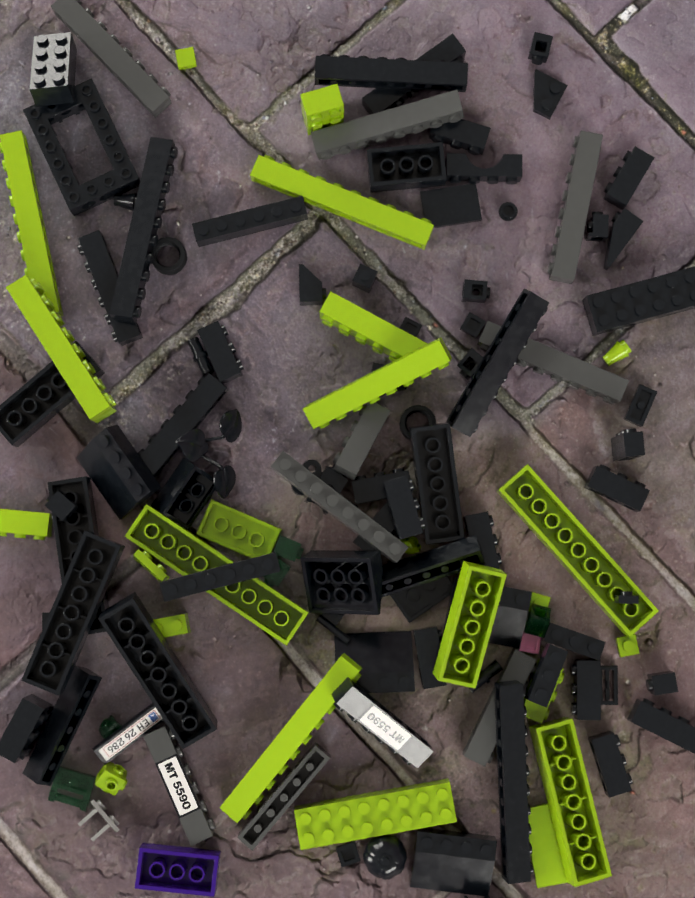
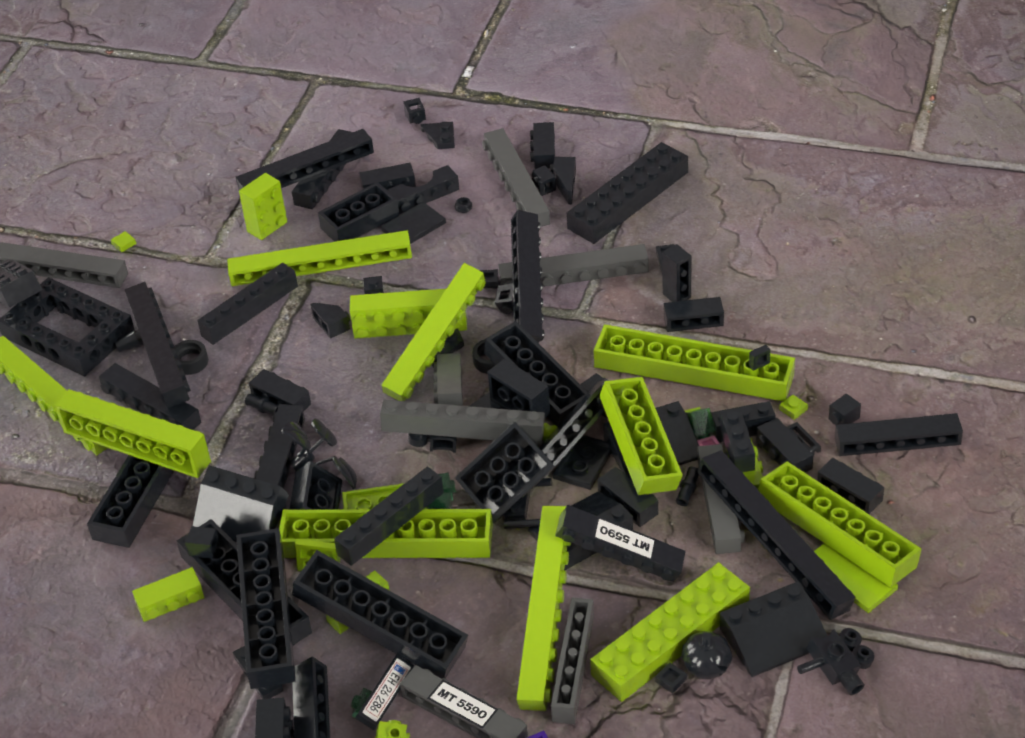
camera: 25 degrees left, 40 degrees down
dark grey brick [311,90,464,160] -> none
black brick [461,279,490,303] -> none
lime cone [602,339,632,366] -> none

